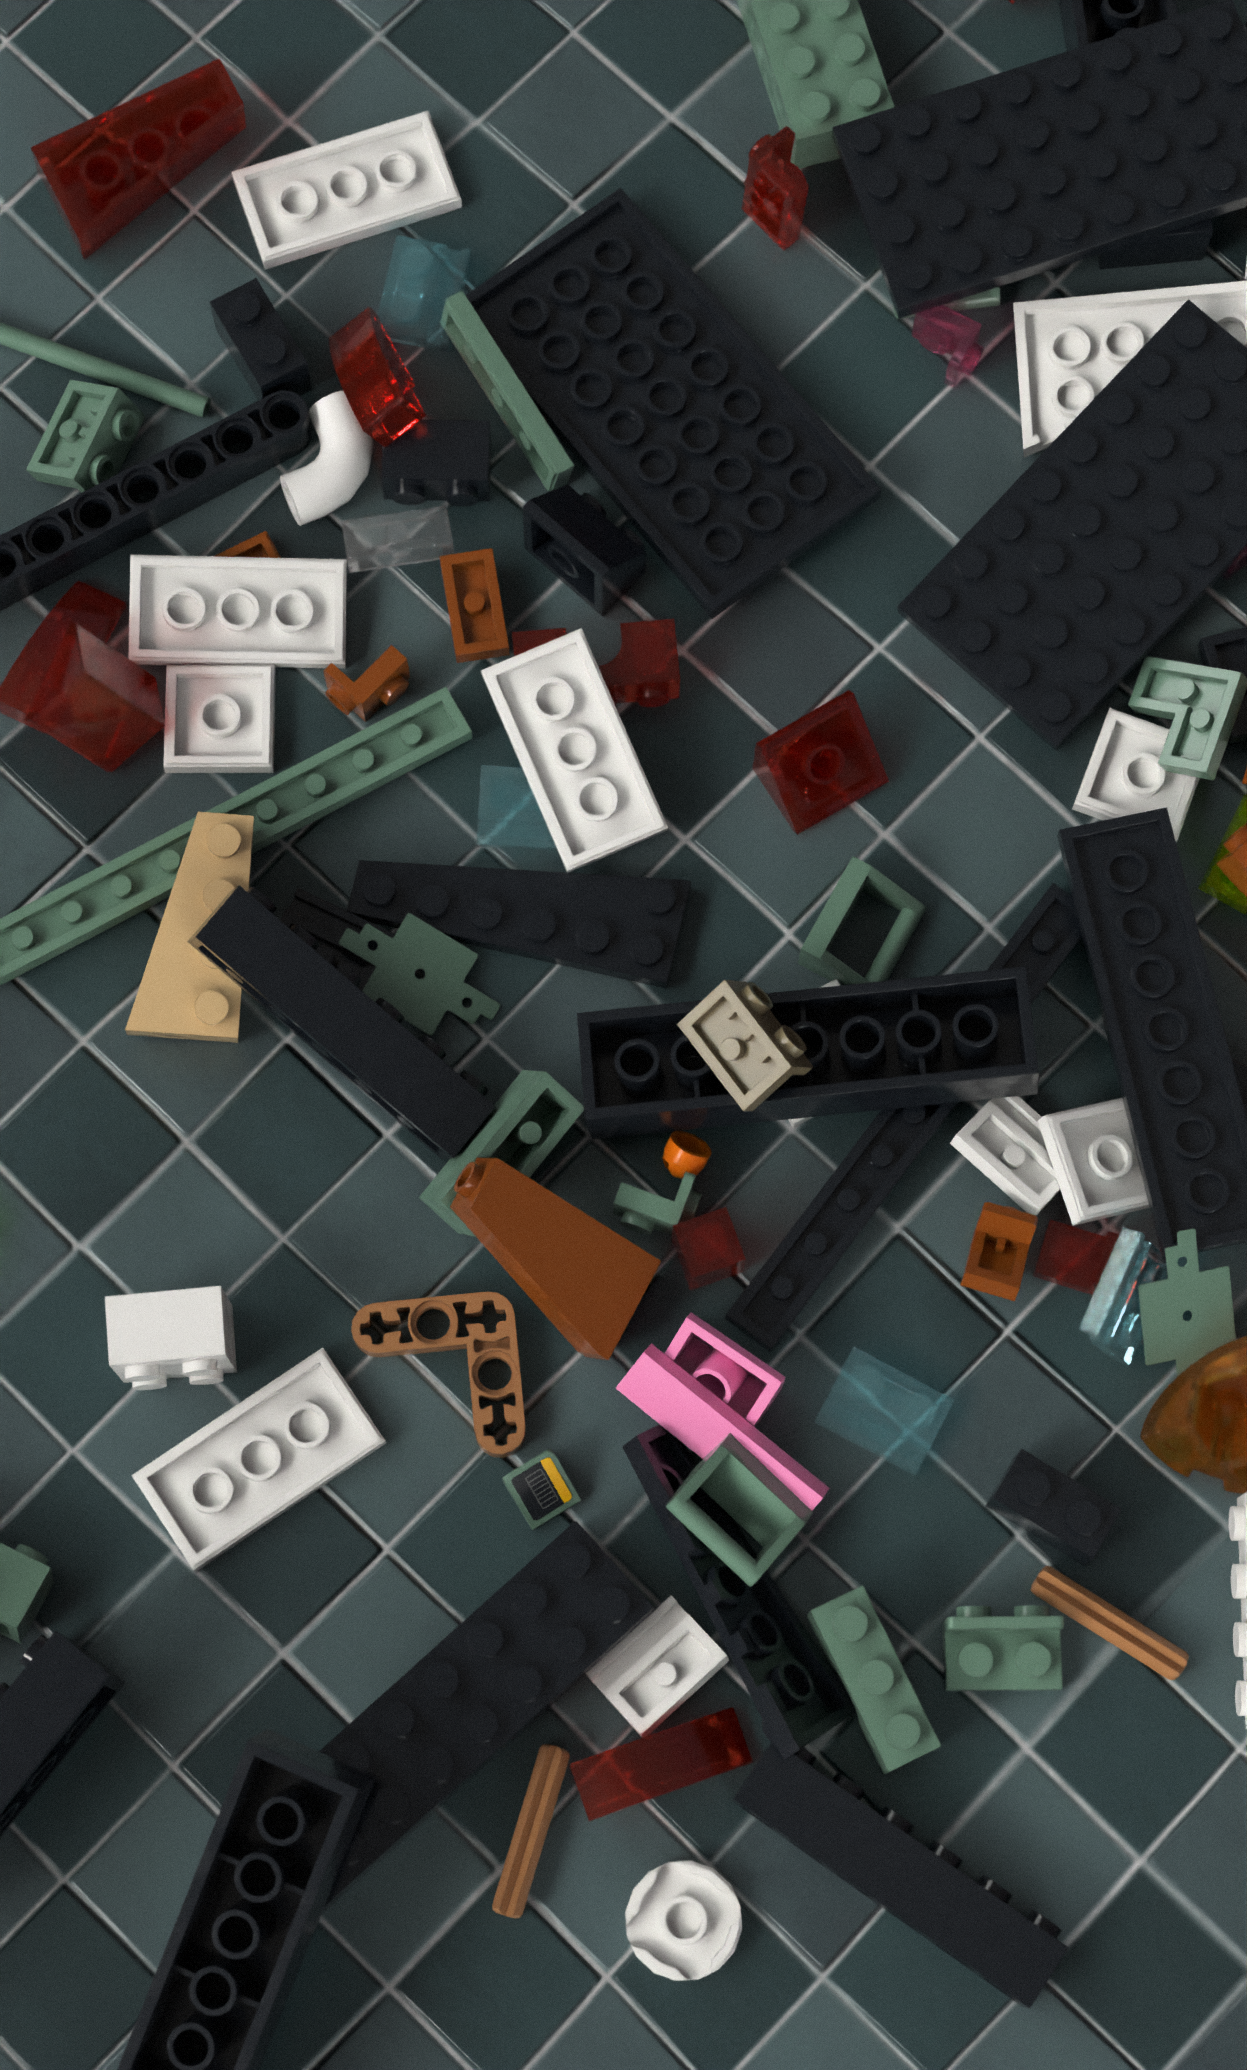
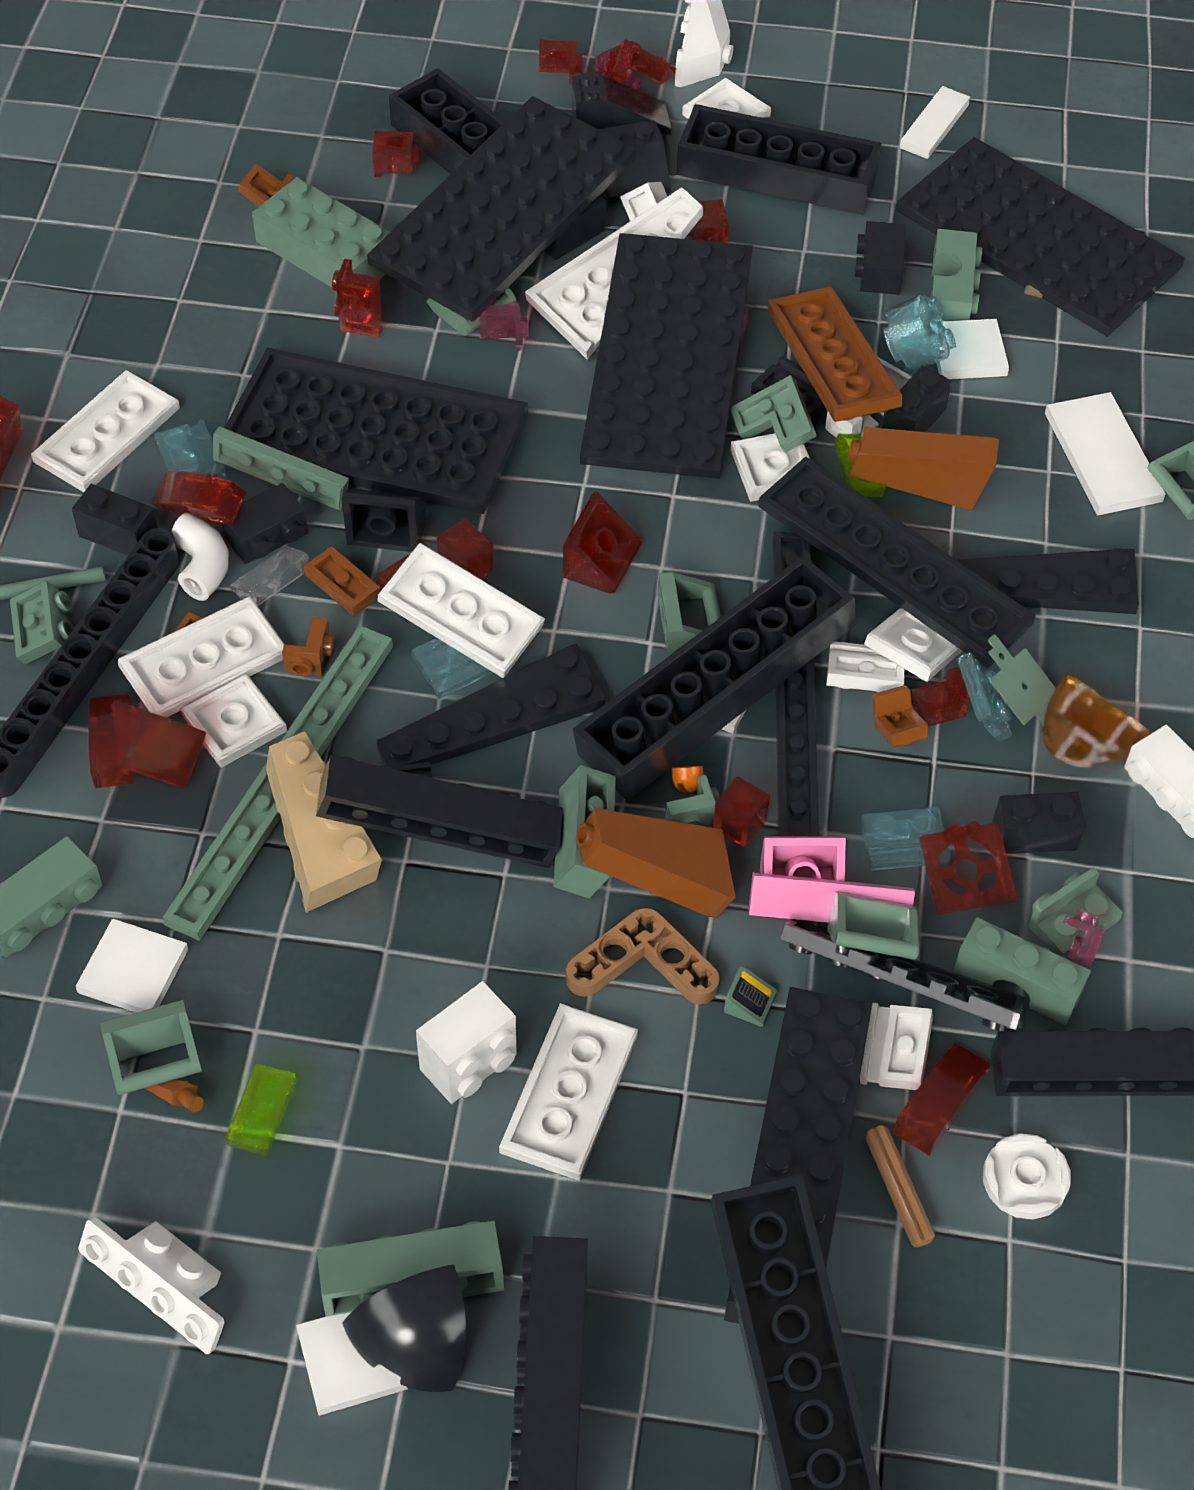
camera: 35 degrees left, 20 degrees down
sand green piece [339,913,500,1035] -> none
bracket [677,980,813,1111] -> none
medium nougat axle [1031,1566,1189,1680] -> none
none -> clear red piece [919,821,1017,915]
none -> clear pink bracket [1063,909,1106,970]

